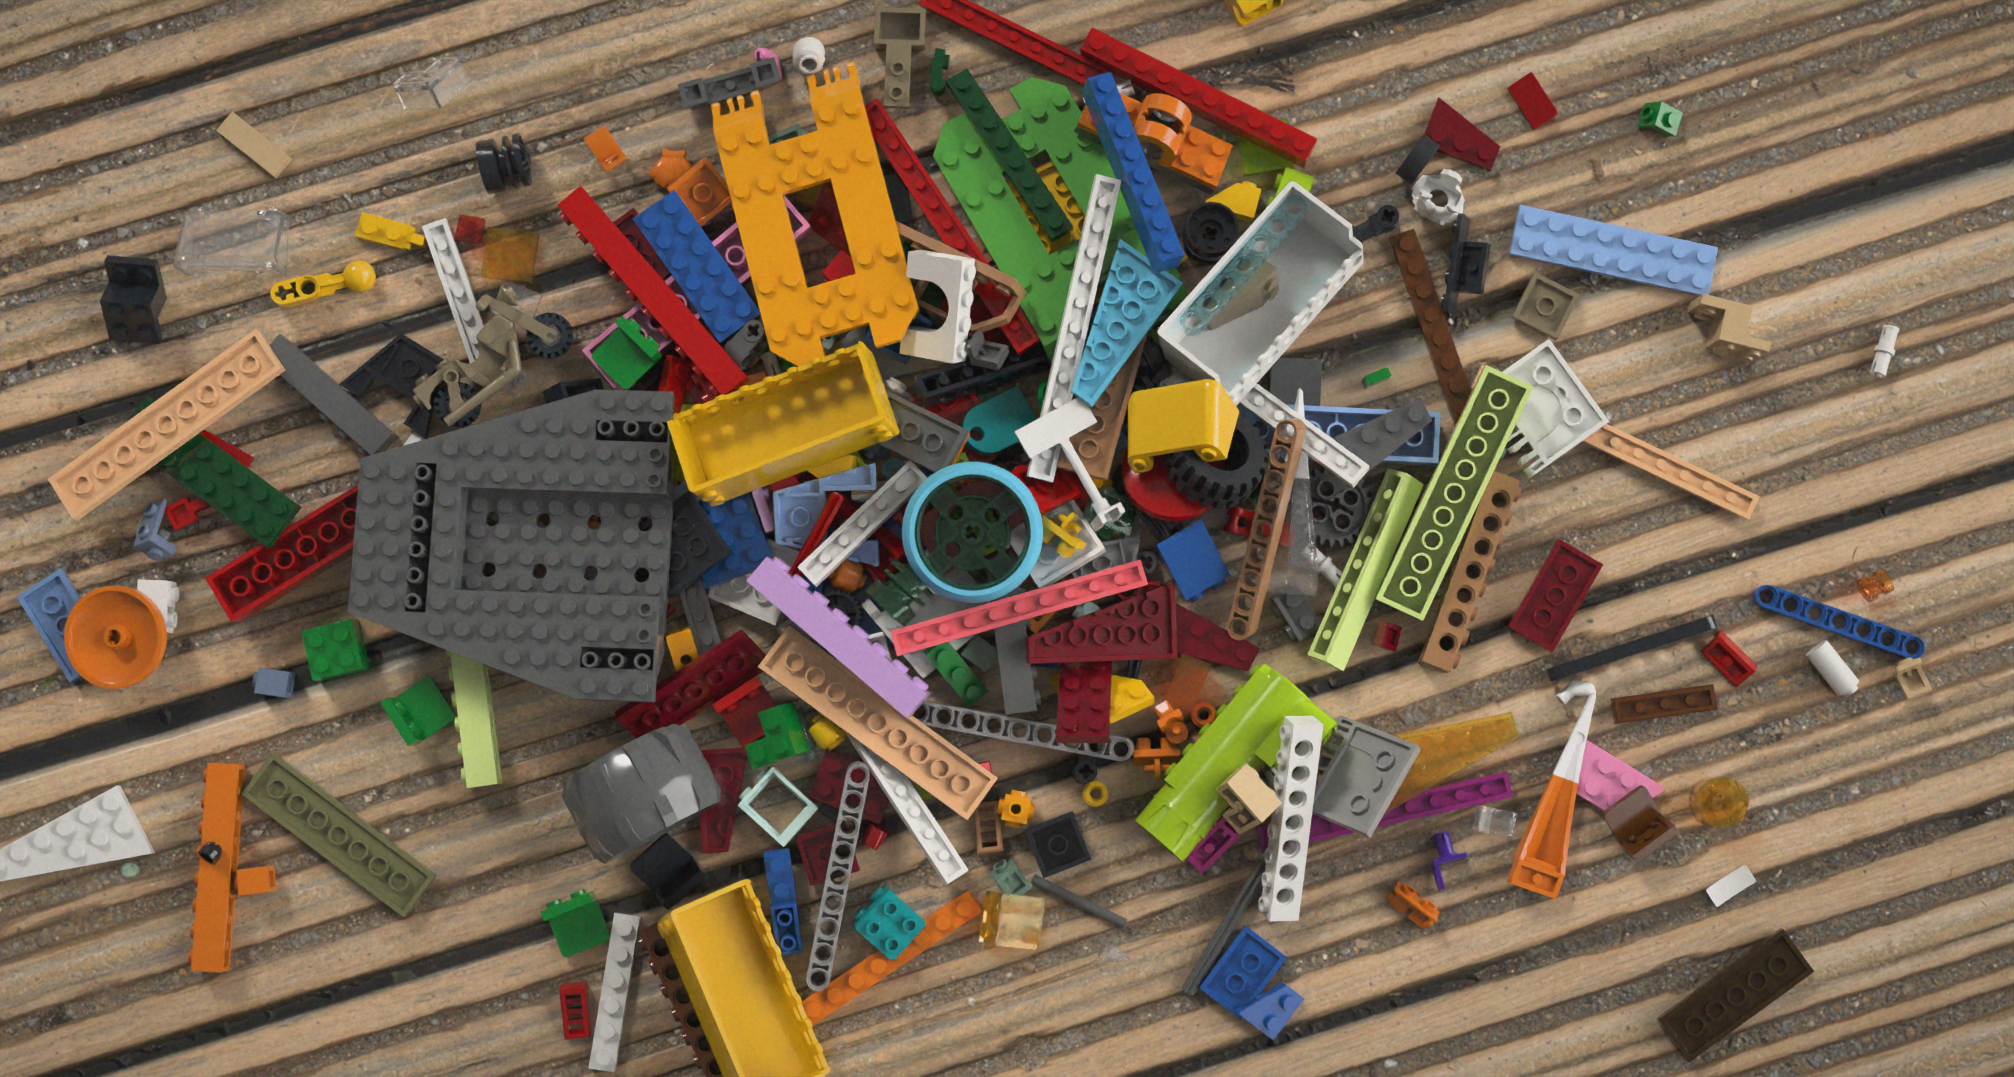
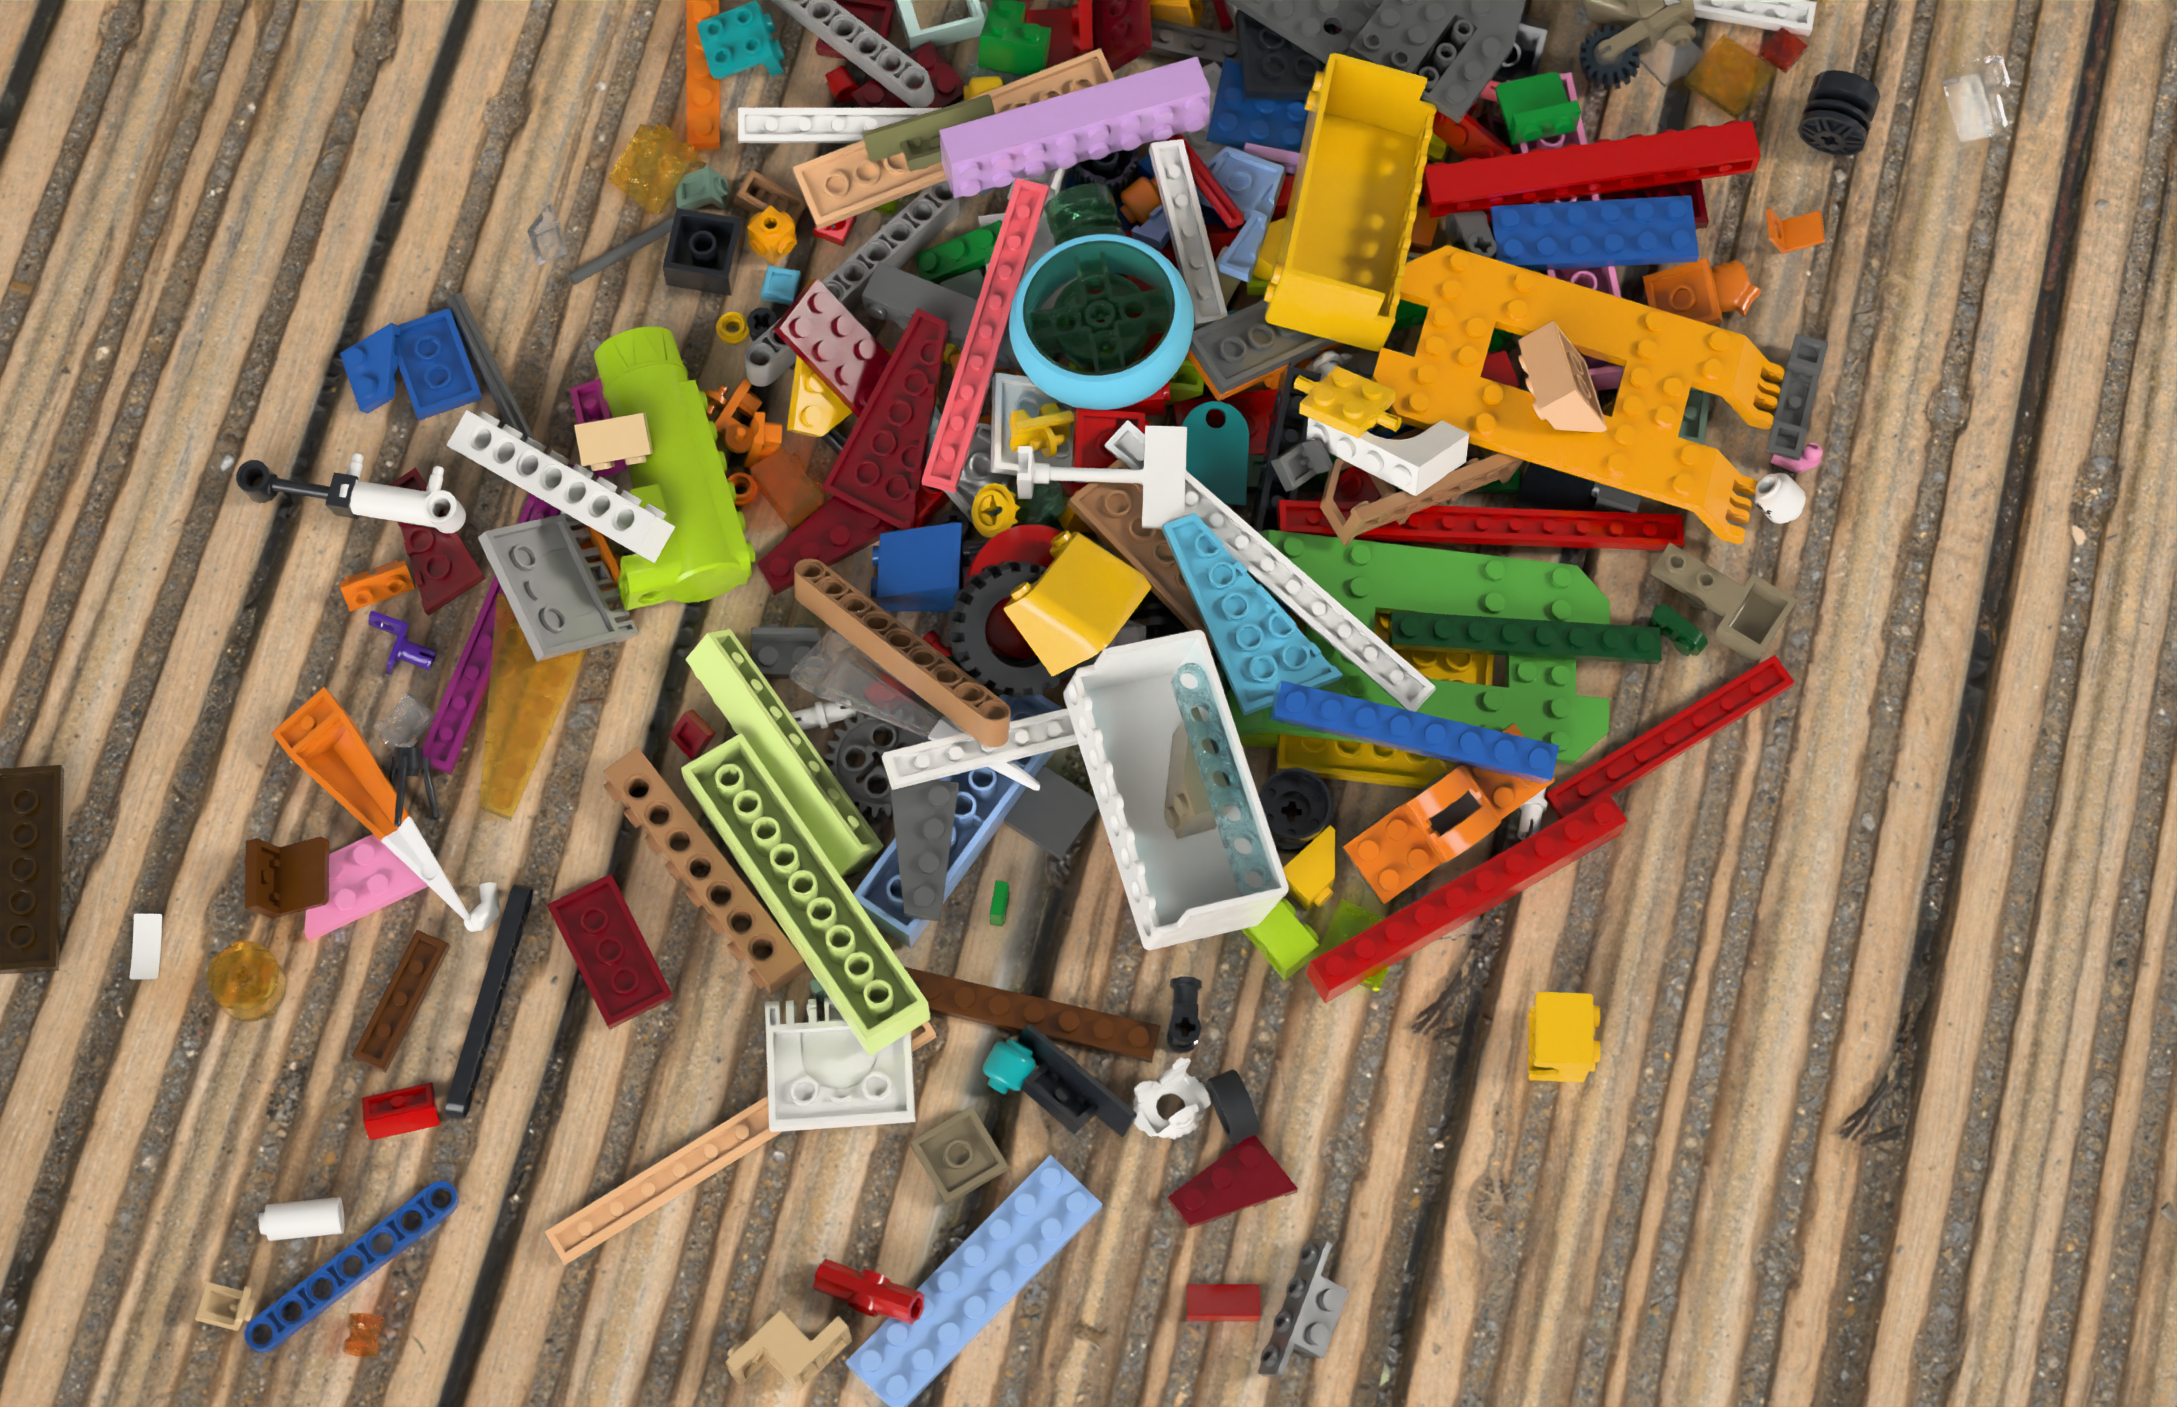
camera: 120 degrees right, 15 degrees down
none -> white piece [236,453,466,534]
none -> dark red wing [389,467,486,616]
none -> black plant [389,747,439,827]
none -> medium azure tile [760,265,801,305]
none -> red piece [813,1258,925,1324]
none -> olive bracket [863,94,995,172]
none -> yellow gear [972,483,1020,538]
none -> teal head [983,1038,1036,1094]
none -> dark grey bracket [1258,1239,1349,1378]
none -> yellow plate [1294,366,1402,439]
none -> light nougat slope [1518,321,1607,432]

